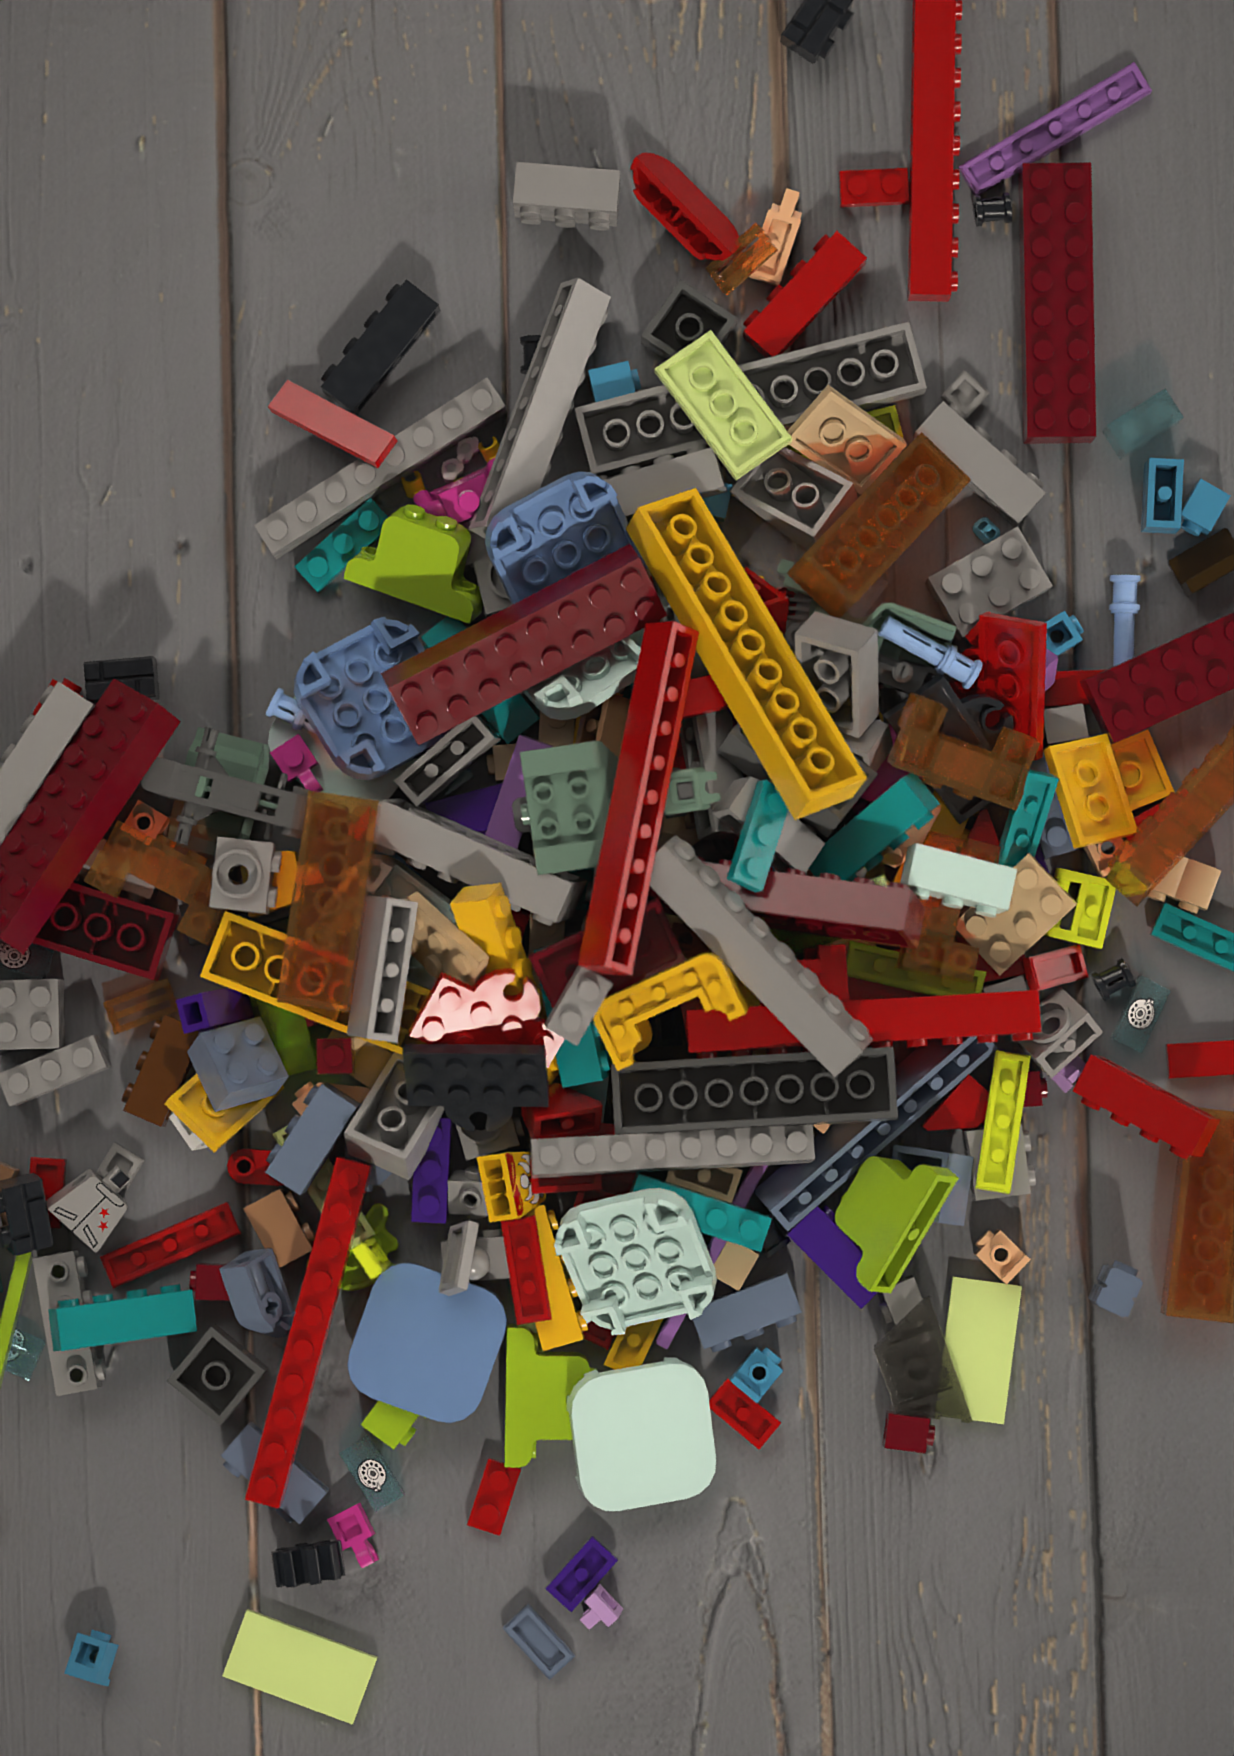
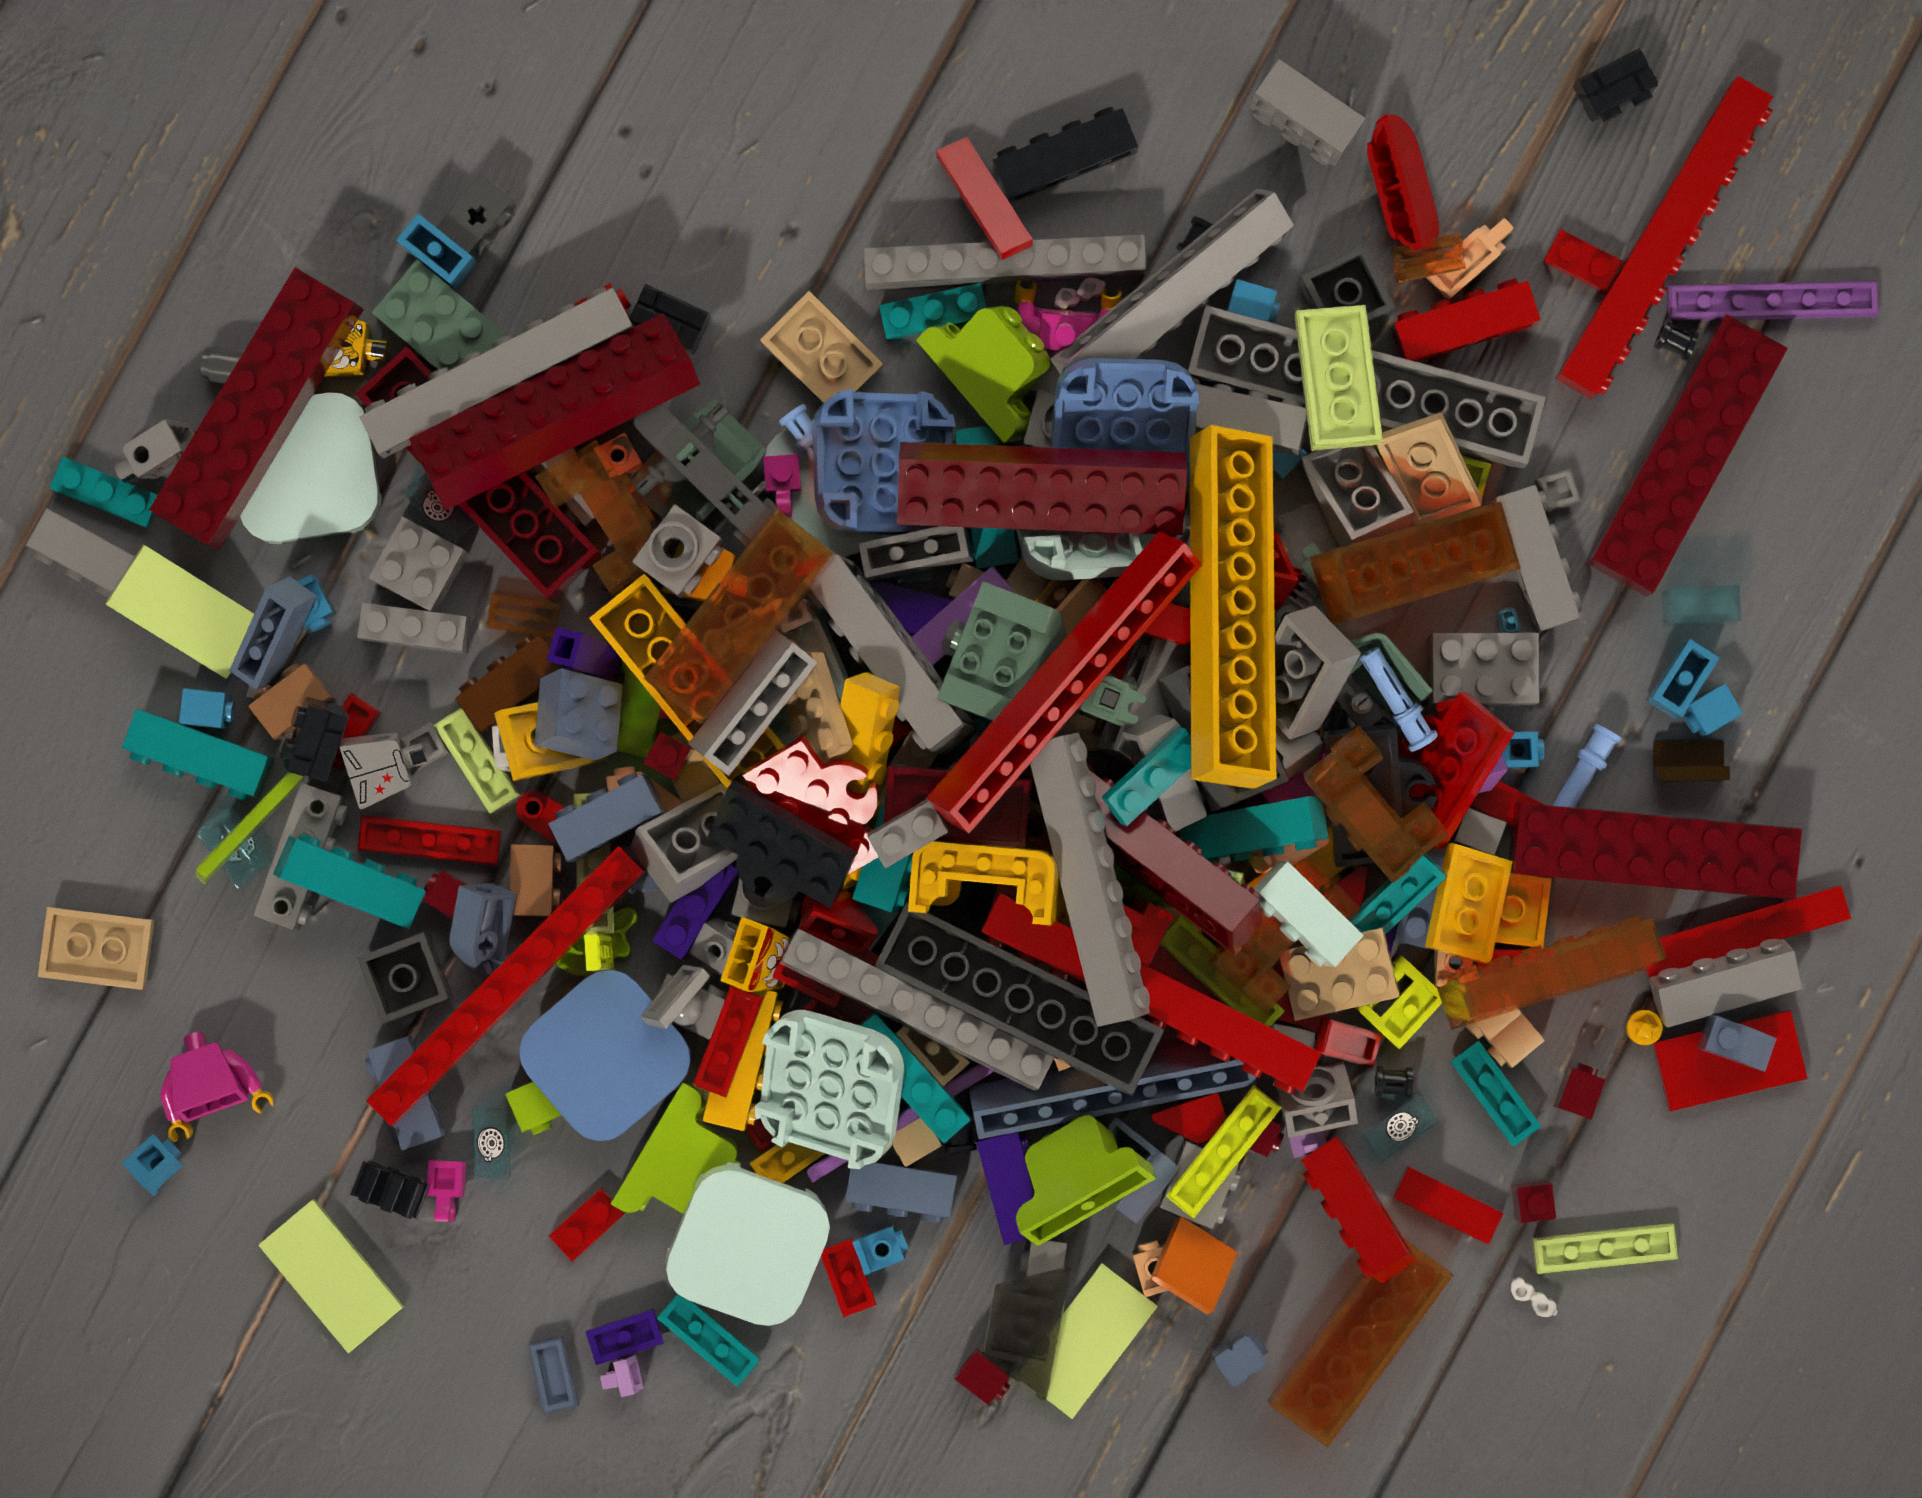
camera: 25 degrees right, 0 degrees up
none -> dark pink torso [160,1032,274,1142]
none -> yellowish green tile [433,707,520,814]
none -> teal plate [657,1294,761,1387]
none -> tan plate [760,291,884,403]
none -> orange tile [1150,1217,1238,1315]

